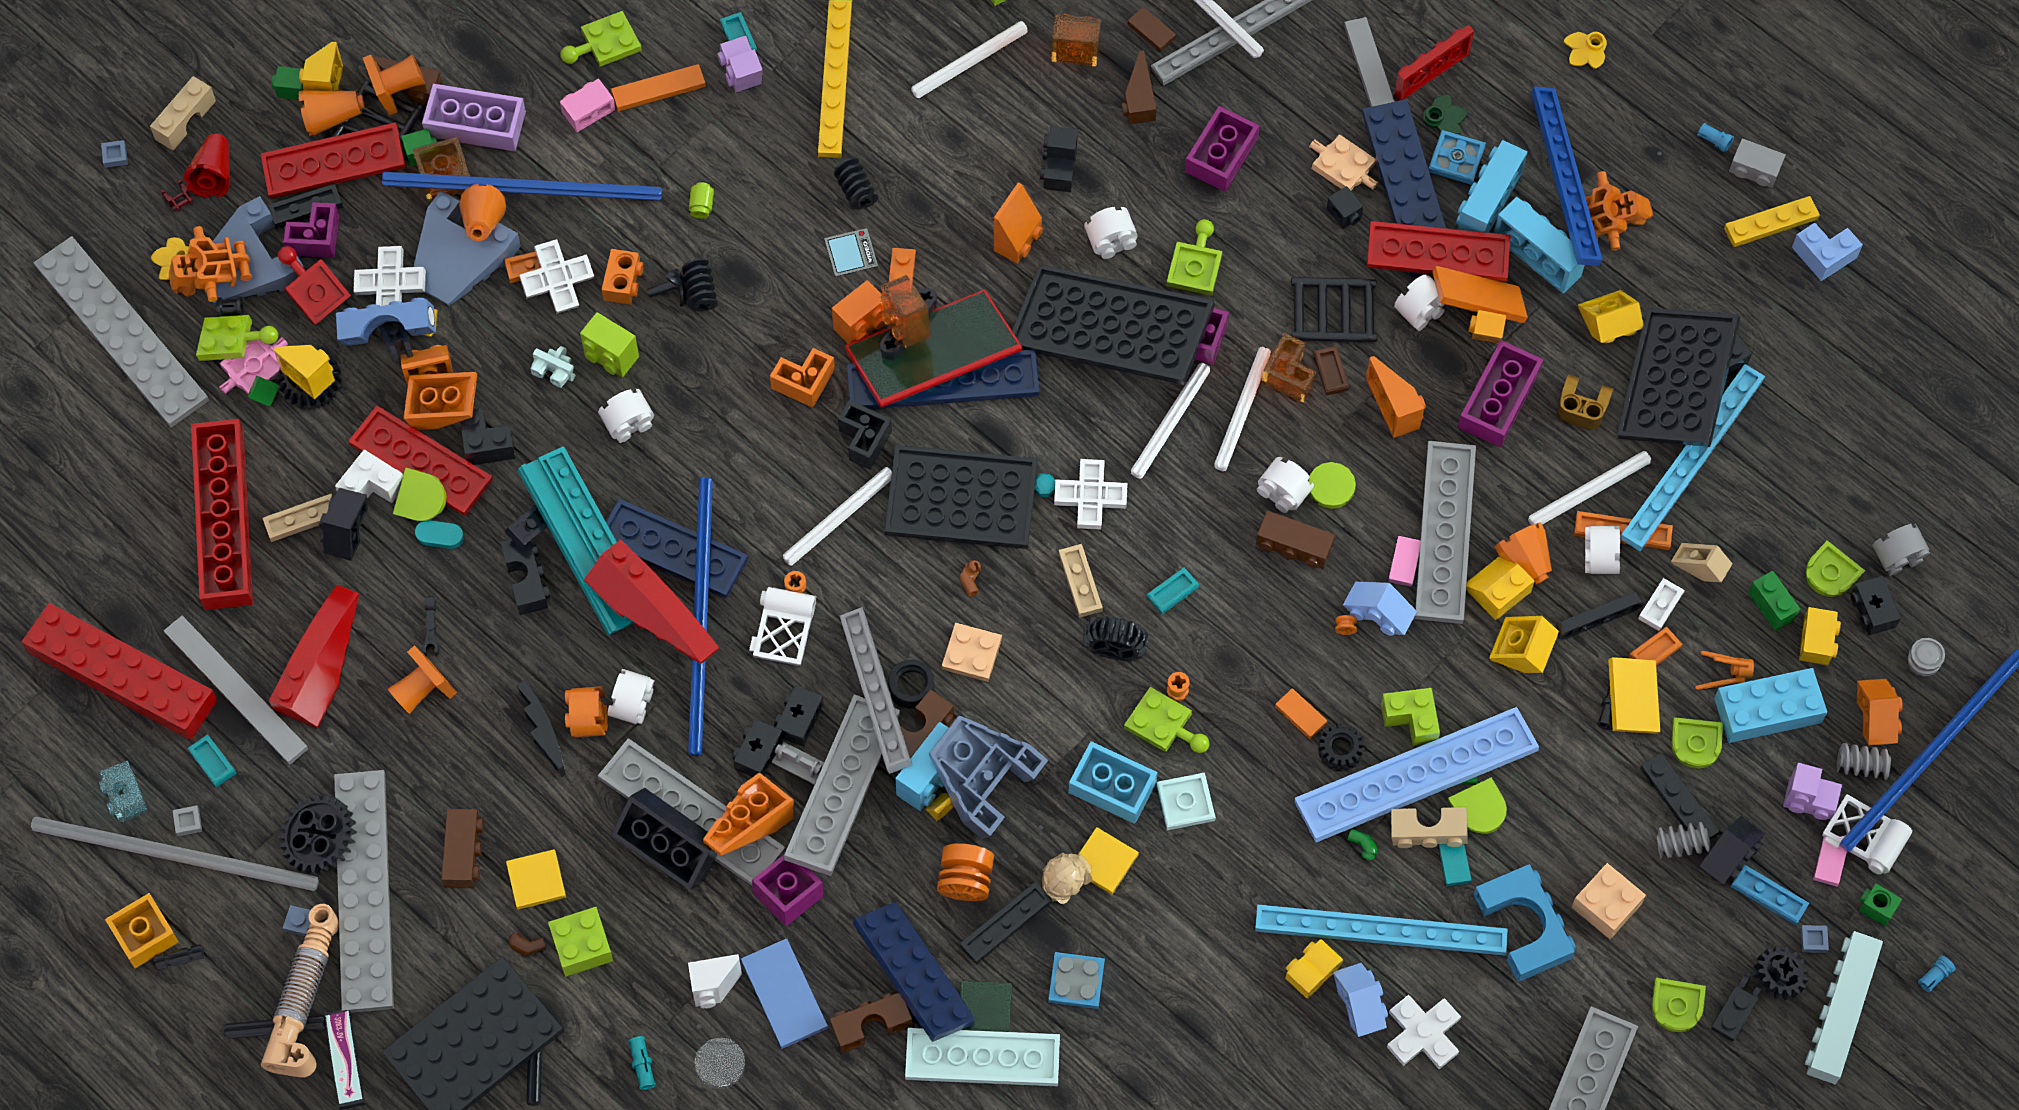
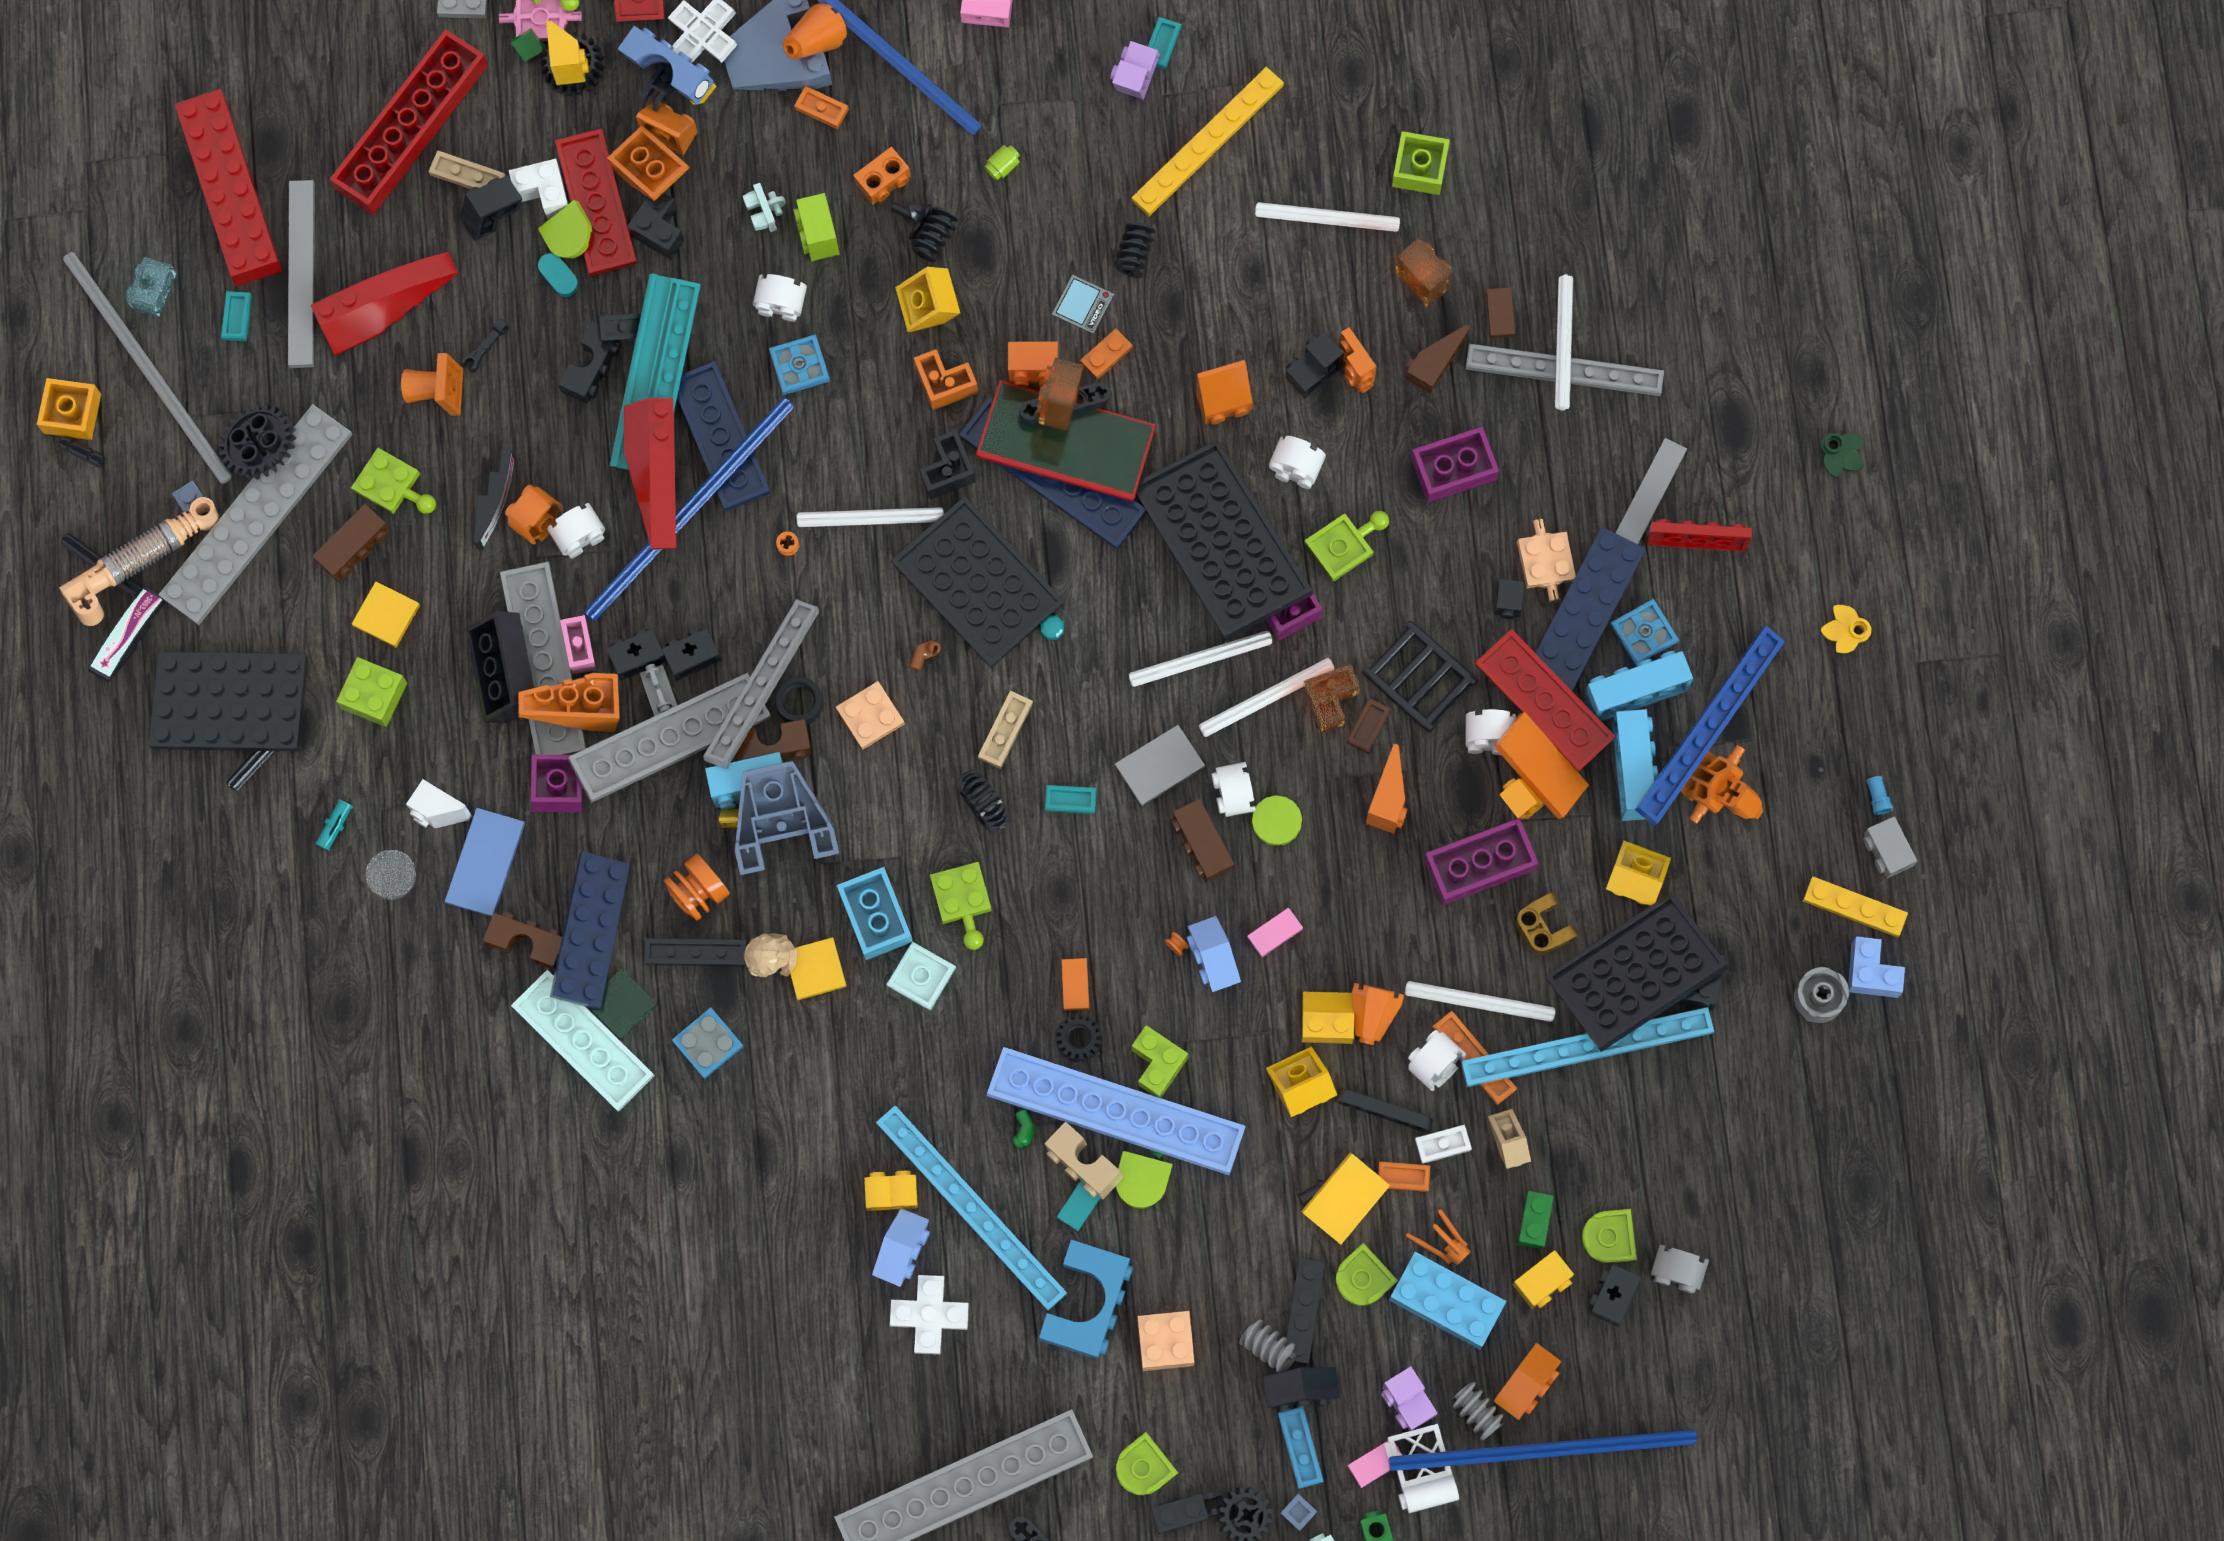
camera: 45 degrees right, 10 degrees up
light grey plate [173,806,202,836] -> none
reddish brown arm [509,933,546,956] -> none
white plate [519,240,594,314] -> none
orange tile [611,64,706,112] -> none
white piece [749,587,816,666] -> none
white plate [1054,459,1127,529] -> none
orange bush [1167,672,1190,701] -> none
light grey plate [1414,441,1476,624] -> none
dark green plate [1423,94,1468,134] -> none
light grey wheel [1907,638,1945,676] -> none
none -> lime plate [351,448,436,514]
none -> bright pink brick [560,615,596,675]
none -> dark azure piece [769,334,830,395]
none -> yellow slope [895,267,960,332]
none -> light grey tile [1115,725,1205,807]
none -> orange plate [1339,327,1377,393]
none -> light grey brick [1794,967,1849,1023]

